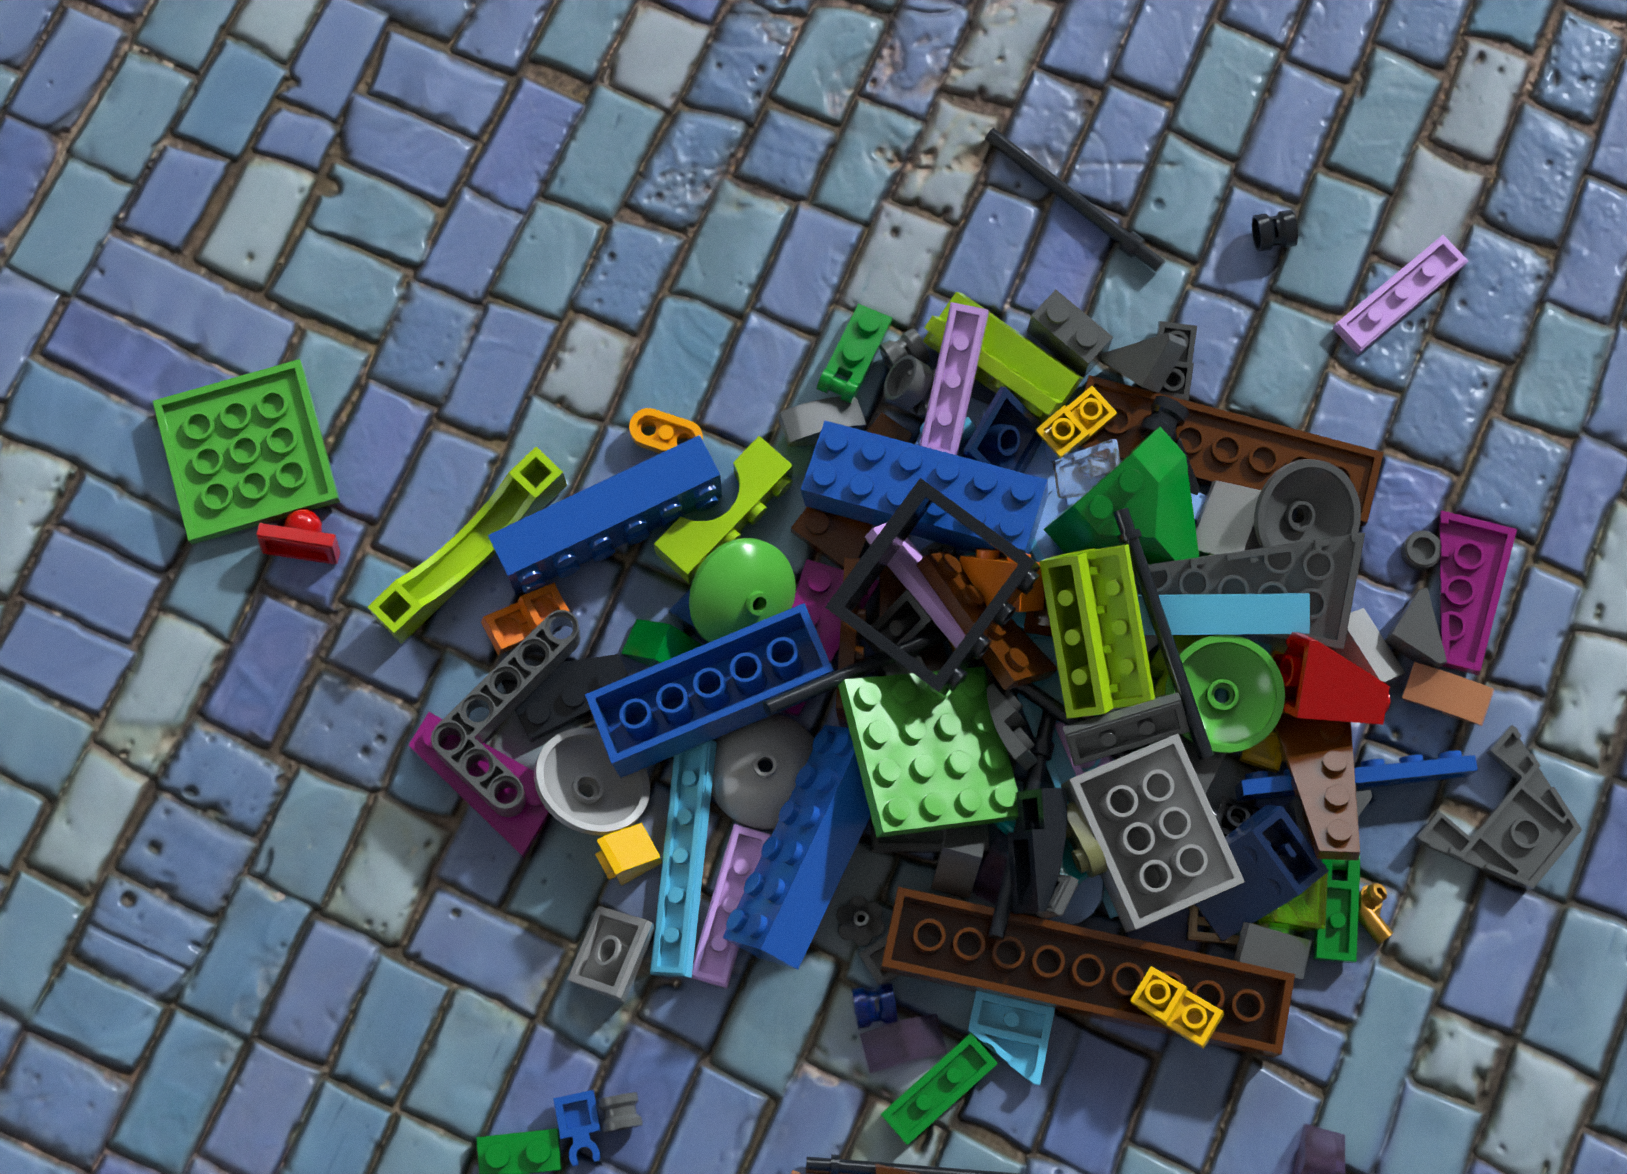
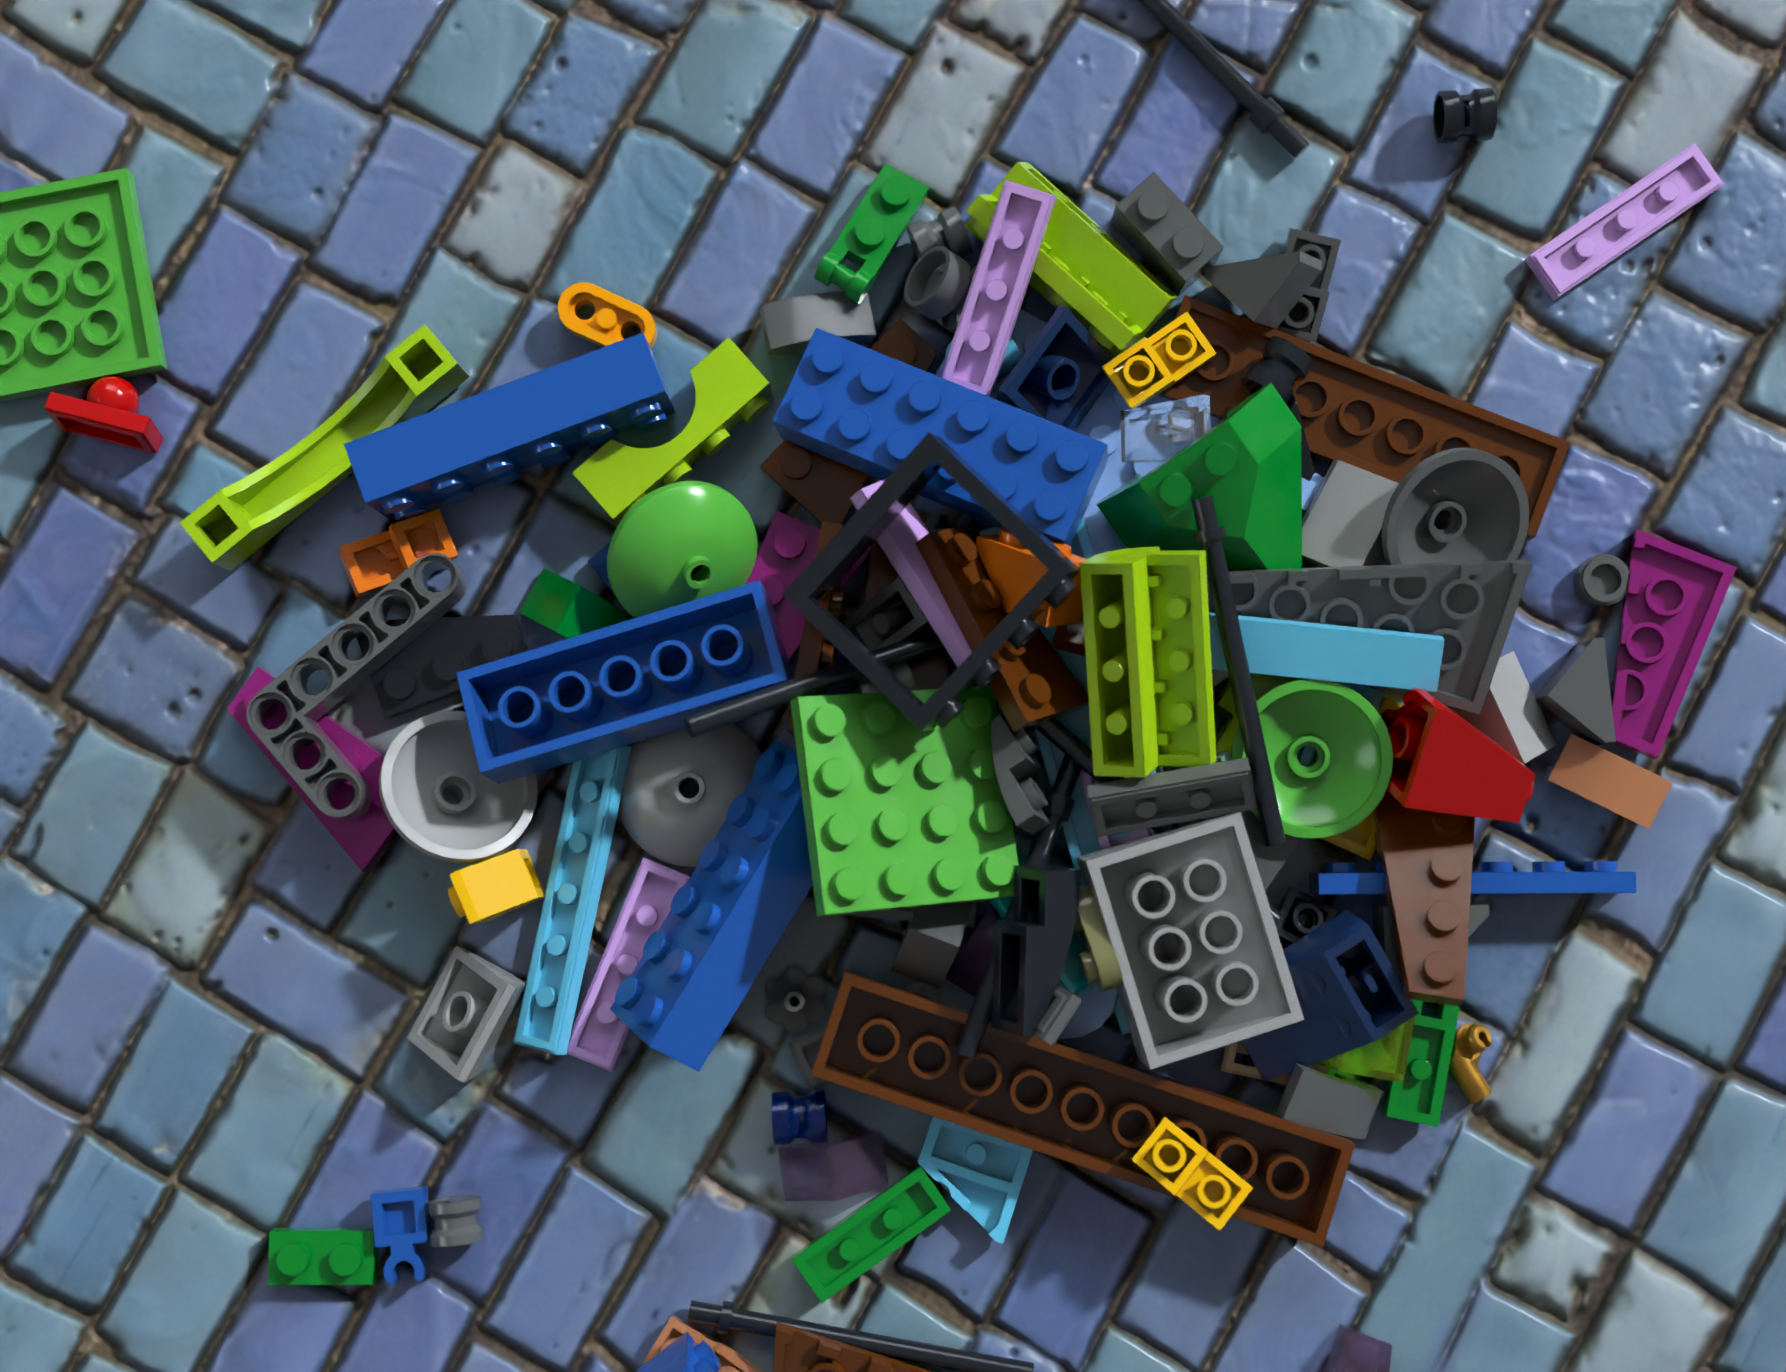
camera: 10 degrees right, 10 degrees up
dark grey wing [1414,725,1582,890] -> none

